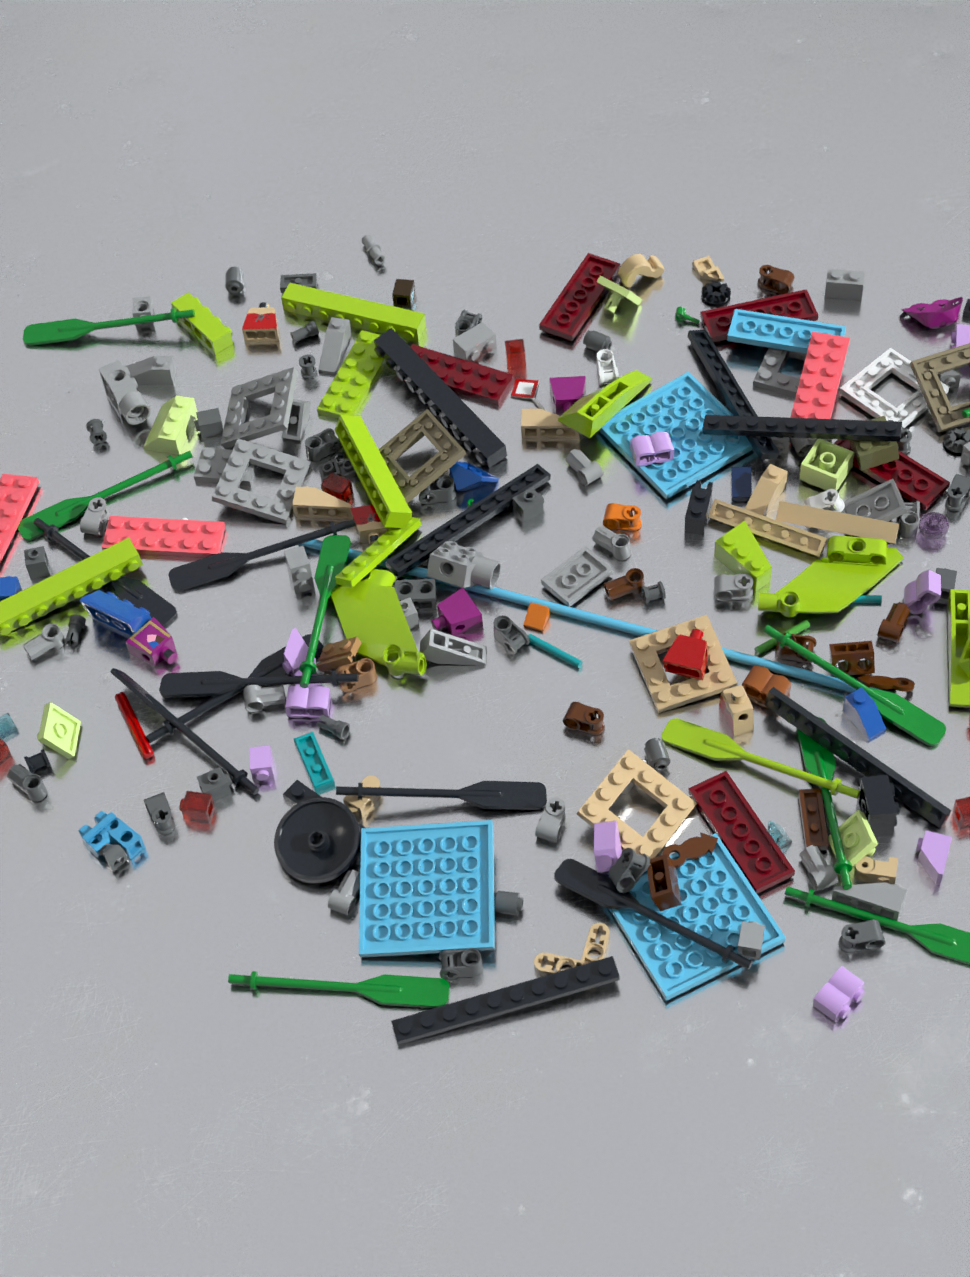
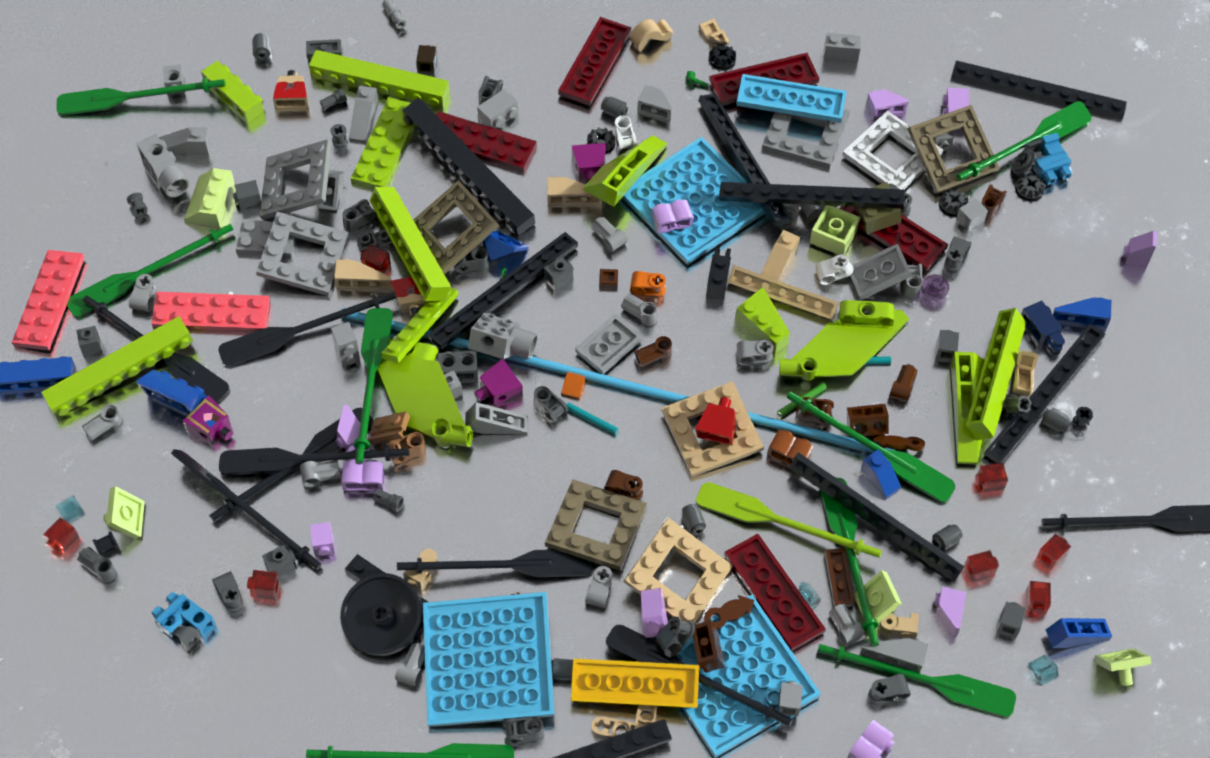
camera: 10 degrees left, 5 degrees up
dark grey pin [64,614,86,646] -> none
red axle [115,692,154,759] -> none
teal tile [293,732,335,792] -> none
clear red brick [505,339,526,370] -> none
piece [511,379,546,410] -> none
yellowish green tile [597,276,642,313] -> none
dark grey bush [641,581,666,603] -> none
tan torso [719,685,754,737] -> none
dark blue tile [731,467,752,502] -> none
reddish brown piece [757,265,795,294] -> none
tan tile [776,501,899,544] -> none
coral plate [790,331,850,419] -> none
black brick [857,775,899,837] -> none
magenta piece [901,297,963,329] -> none
lavender brick [904,570,941,615] -> none
none -> dark tan plate [545,479,647,571]
none -> yellow plate [571,658,699,708]
none -> dark grey gear [587,127,615,151]
none -> reddish brown tile [599,269,618,288]
none -> light grey slope [637,85,672,121]
none -> lavender slope [866,89,909,120]
none -> dark grey brick [932,524,963,551]

